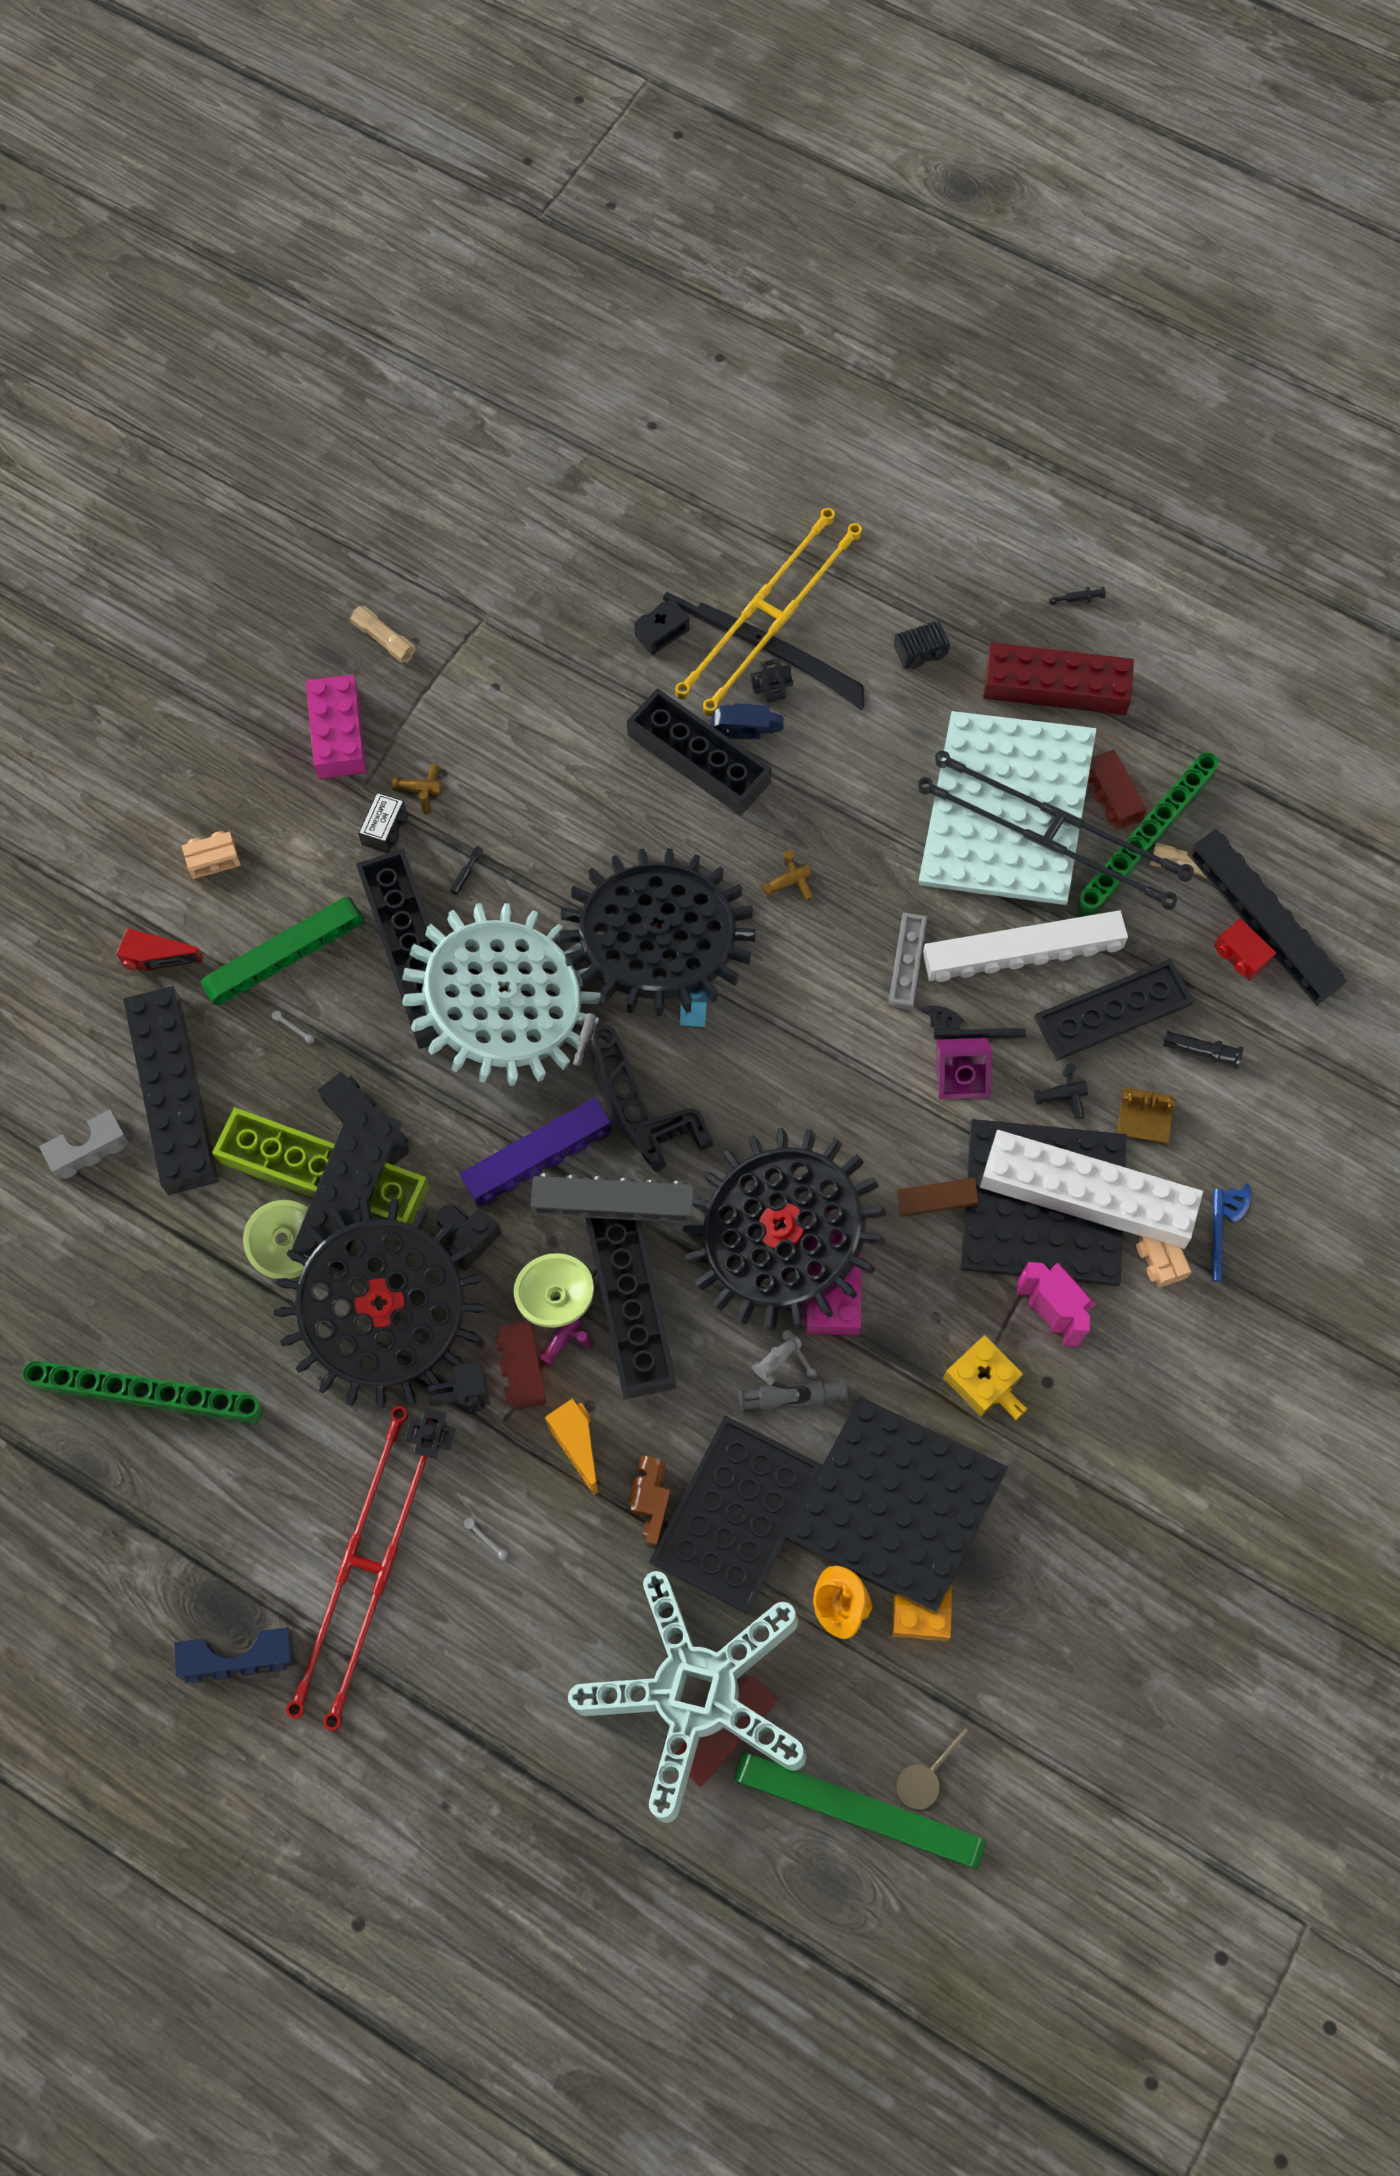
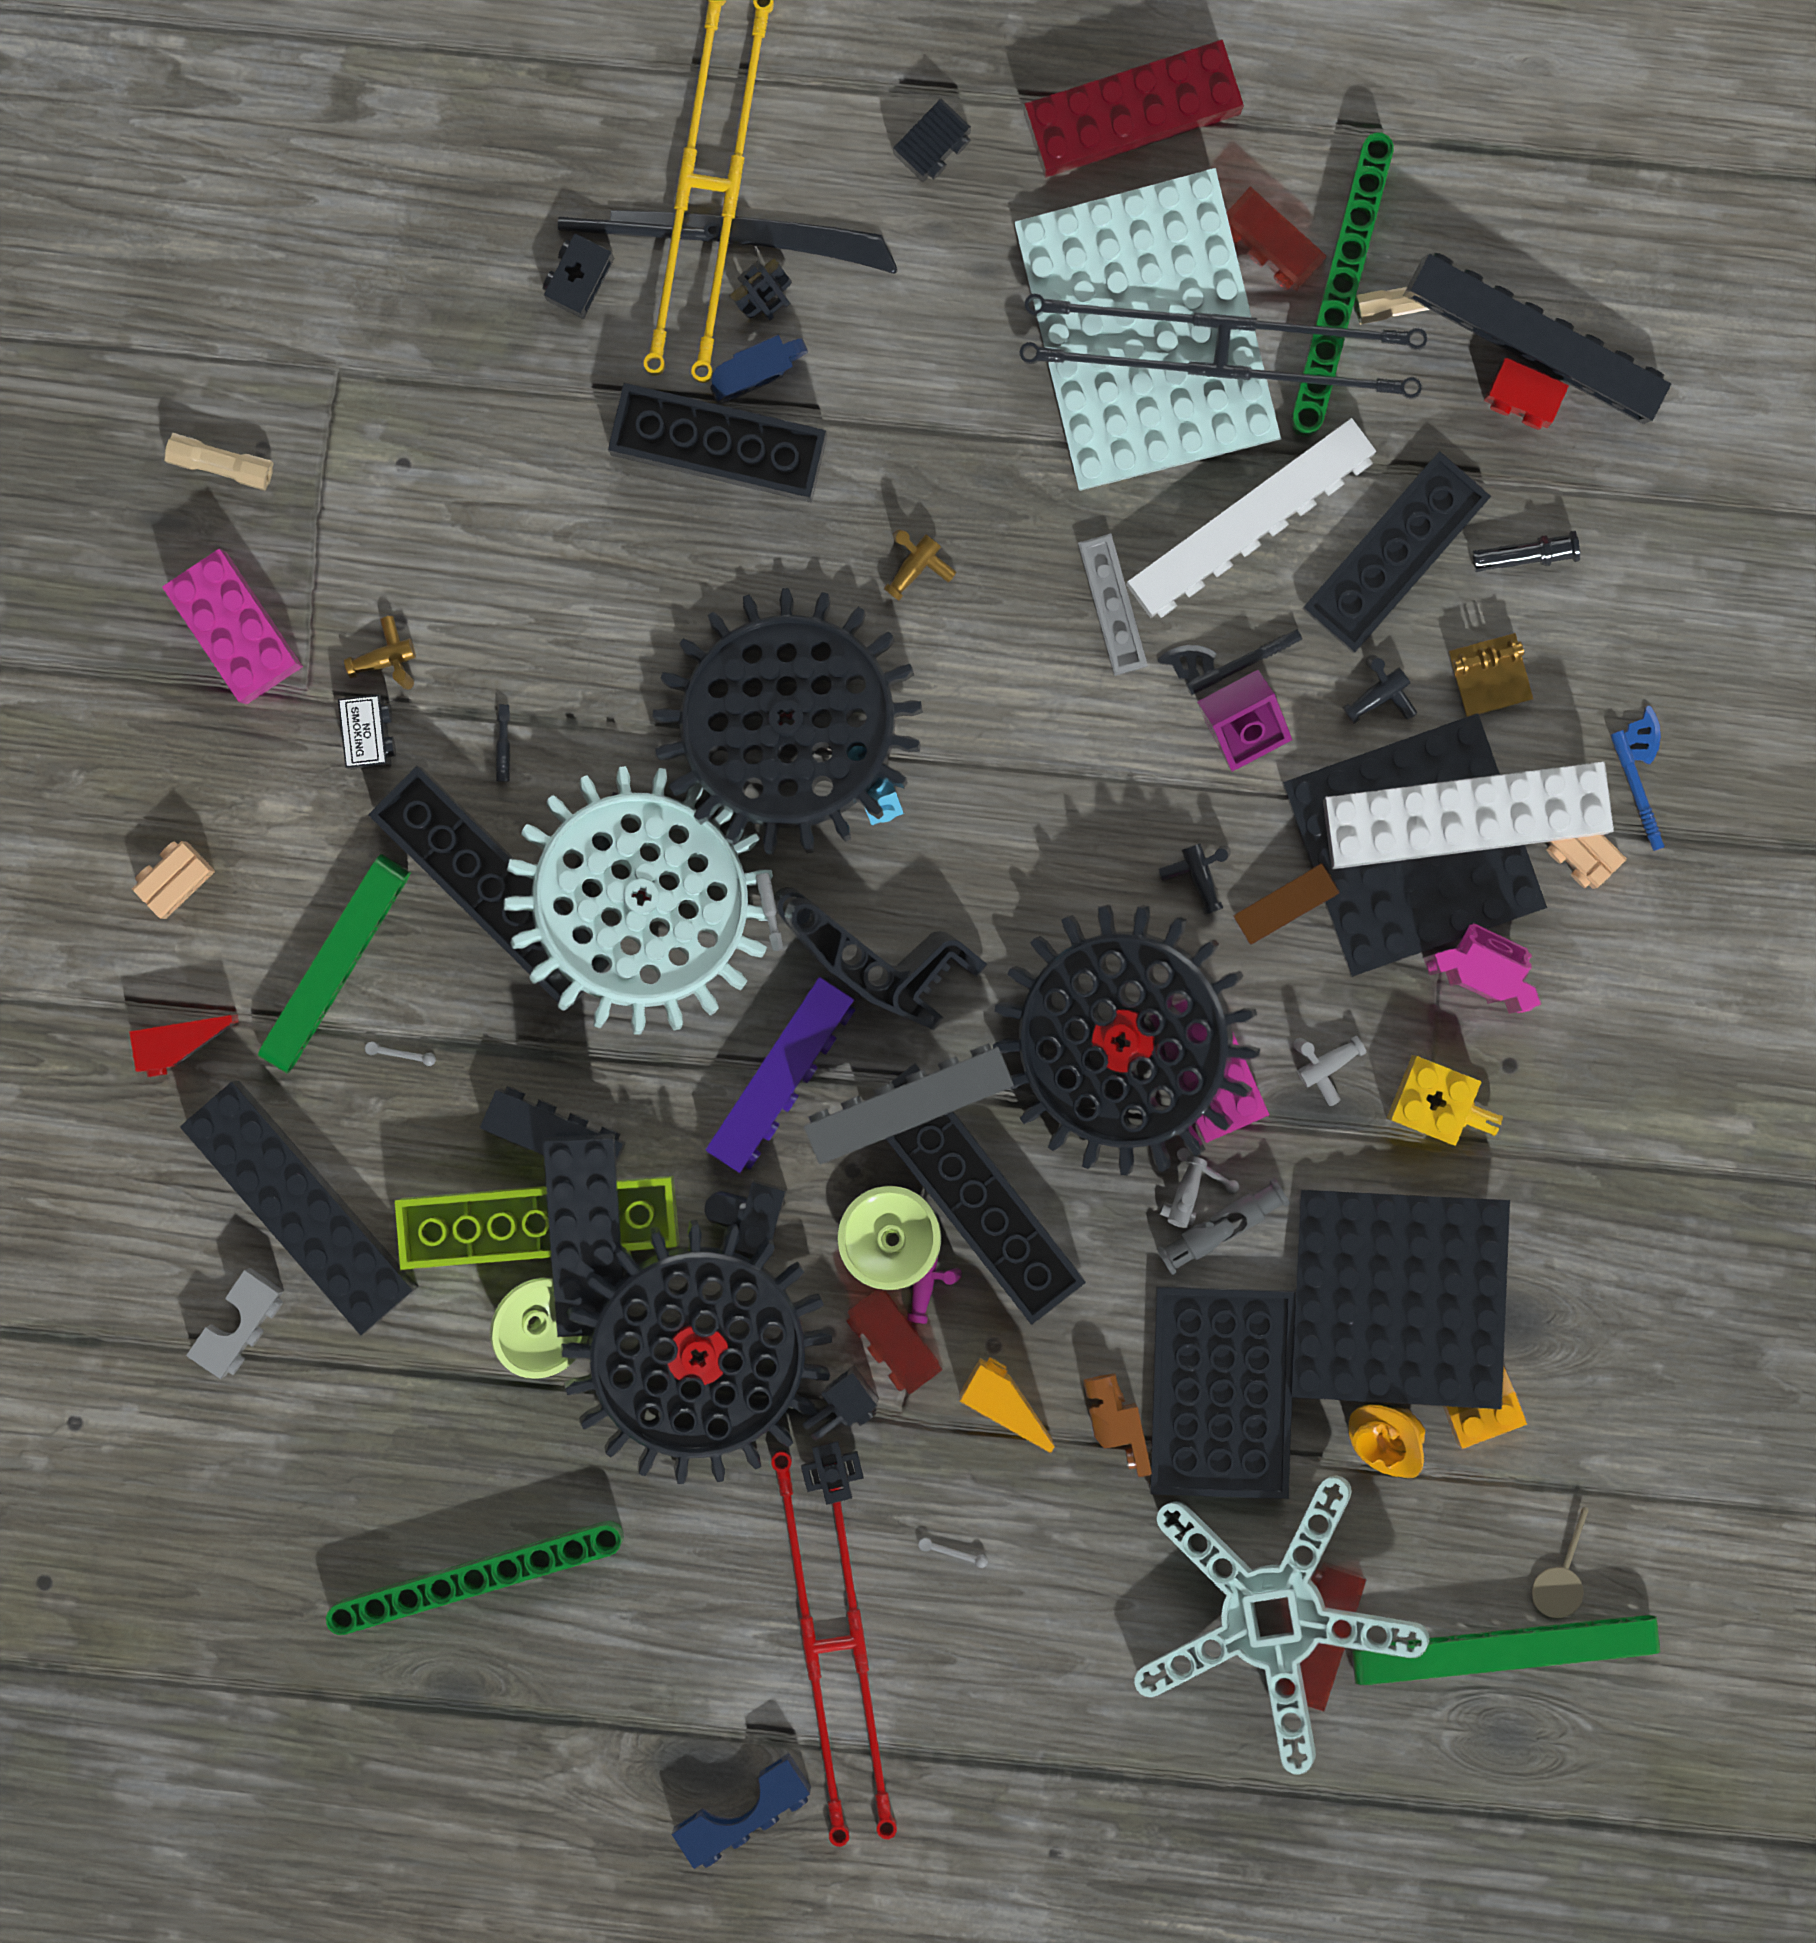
camera: 25 degrees left, 20 degrees up
none -> black piece [1159,843,1231,915]
none -> light grey piece [1293,1036,1367,1106]

